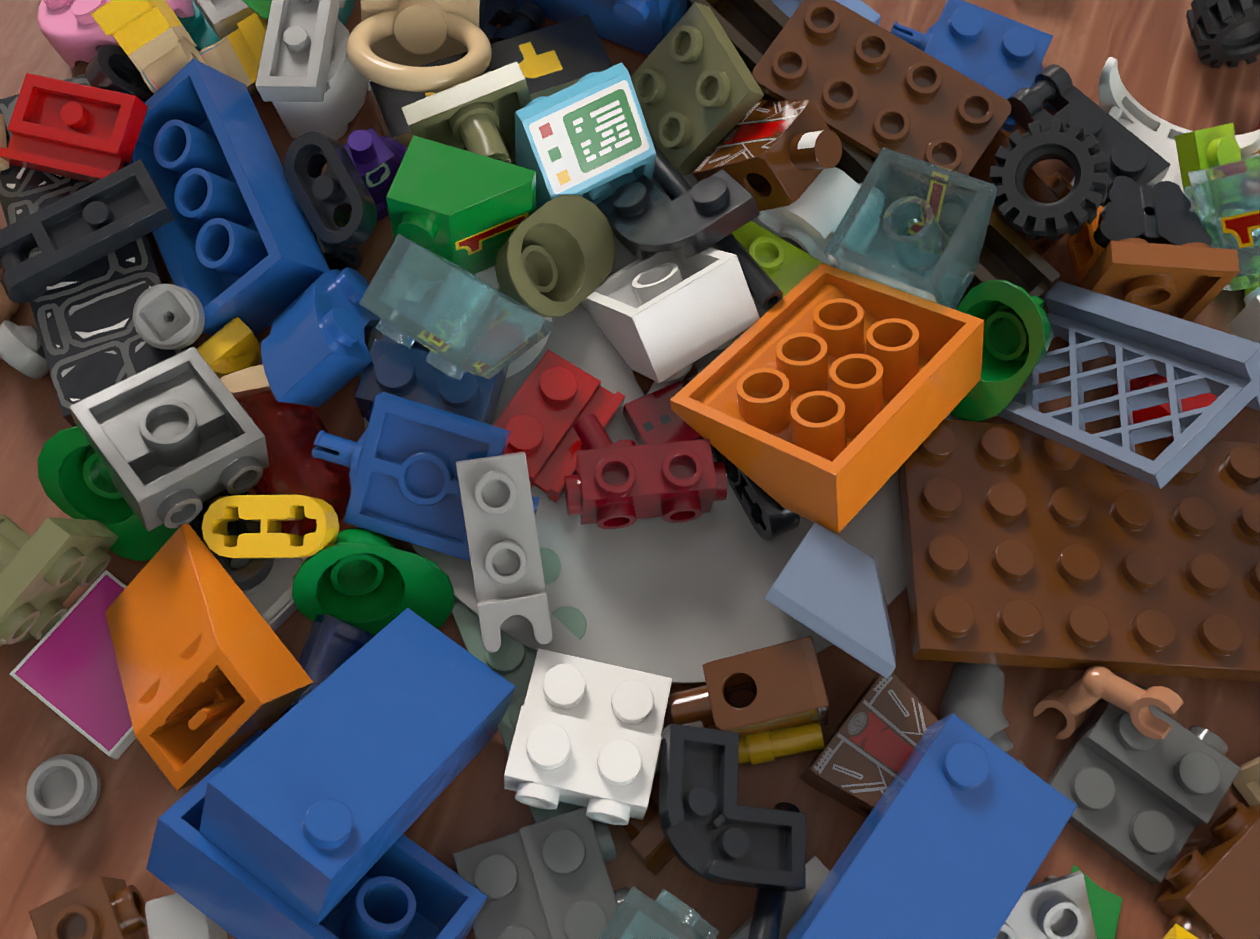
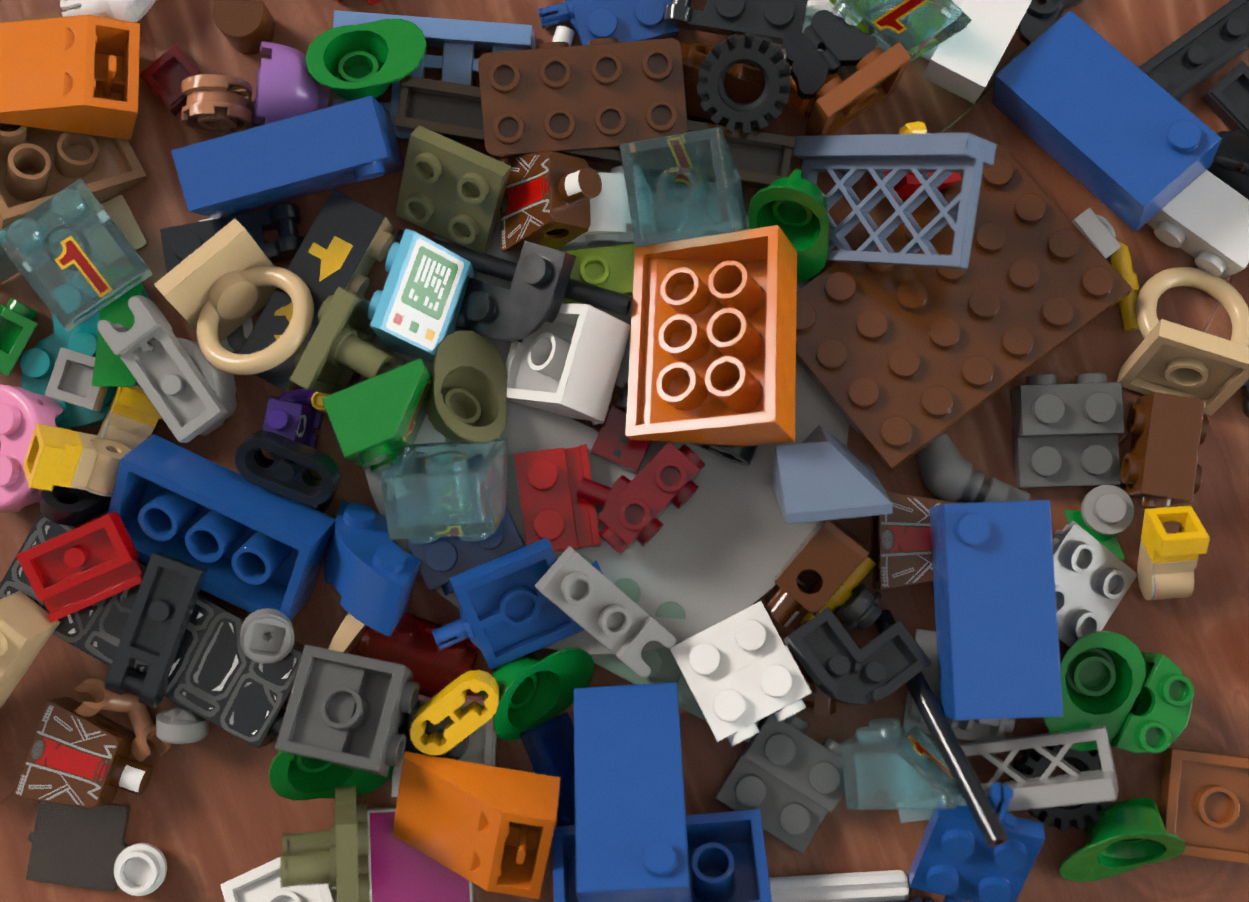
camera: 30 degrees left, 15 degrees up
yellow tile [196,317,262,378] -> none
nougat arm [1033,665,1184,740] -> none
none -> dark grey plate [835,584,882,631]
none -> light grey plate [1081,485,1134,535]

